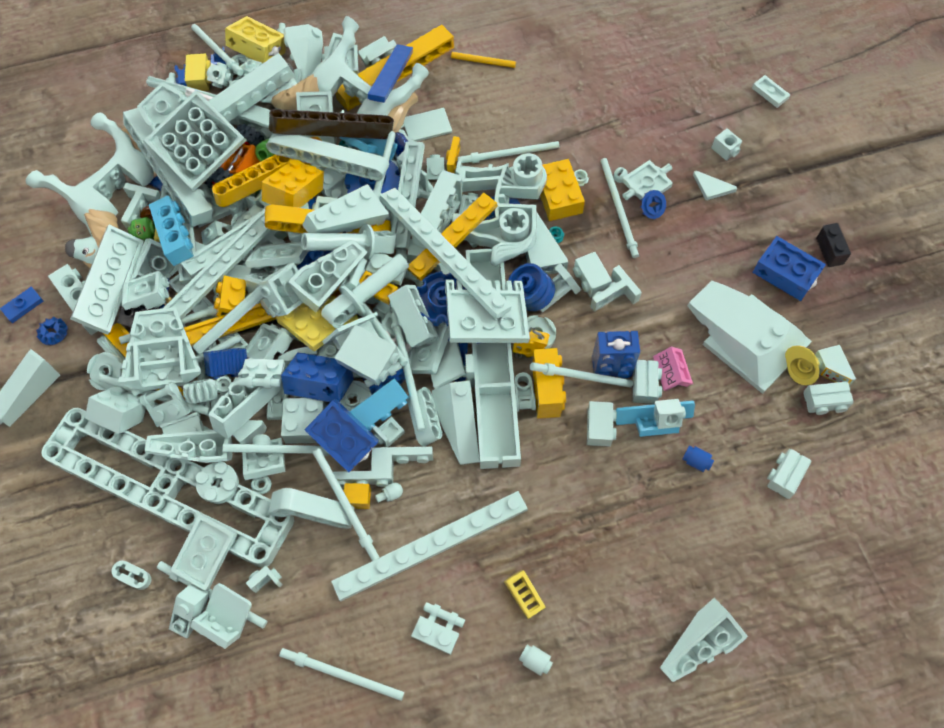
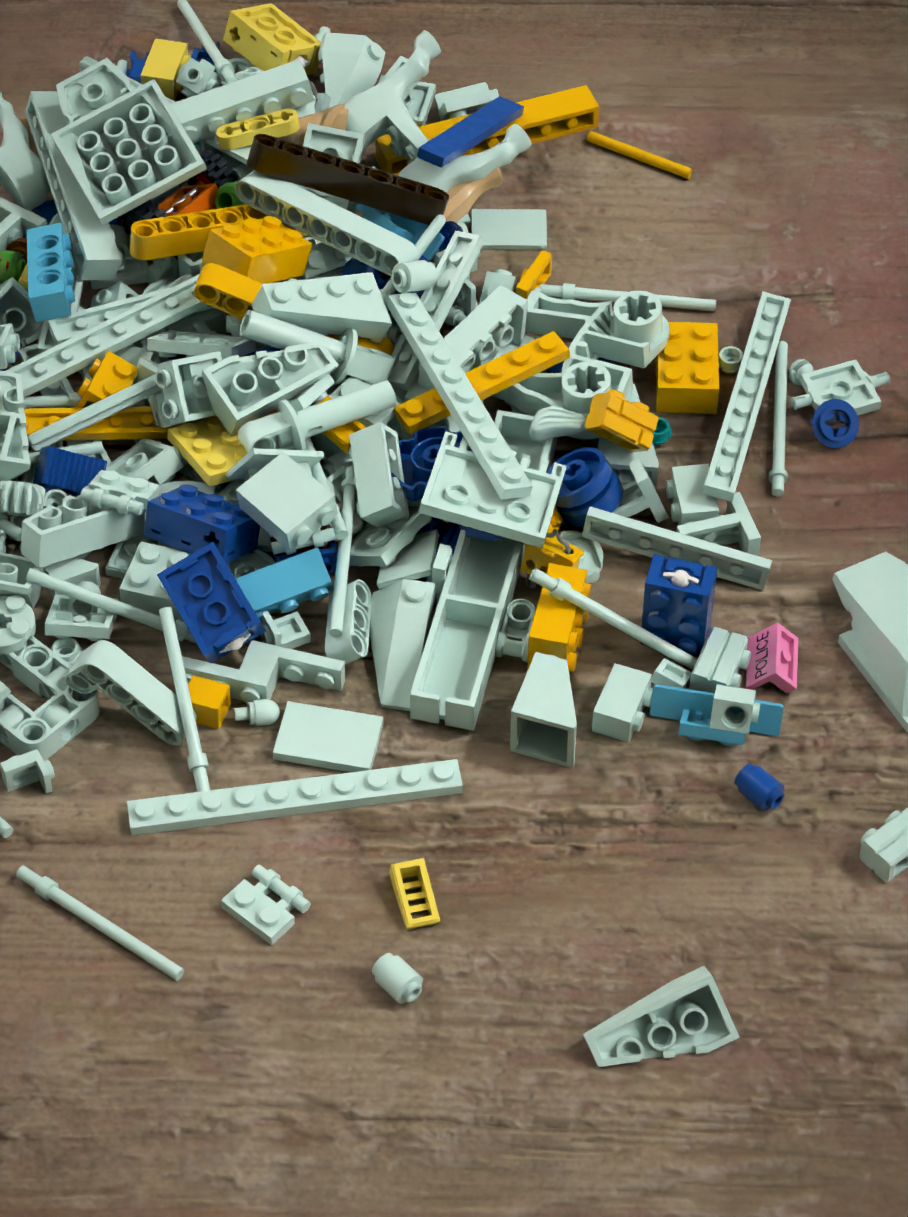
camera: 15 degrees right, 15 degrees down
none -> light yellow beam [216,109,300,150]
none -> light aqua tile [273,701,384,772]
none -> light aqua brick [391,260,437,293]
none -> light aqua slope [510,652,577,768]
none -> light aqua plate [582,507,772,590]
none -> yellow brick [584,390,659,453]
none -> light aqua plate [651,658,692,688]
none -> light aqua plate [702,291,791,502]

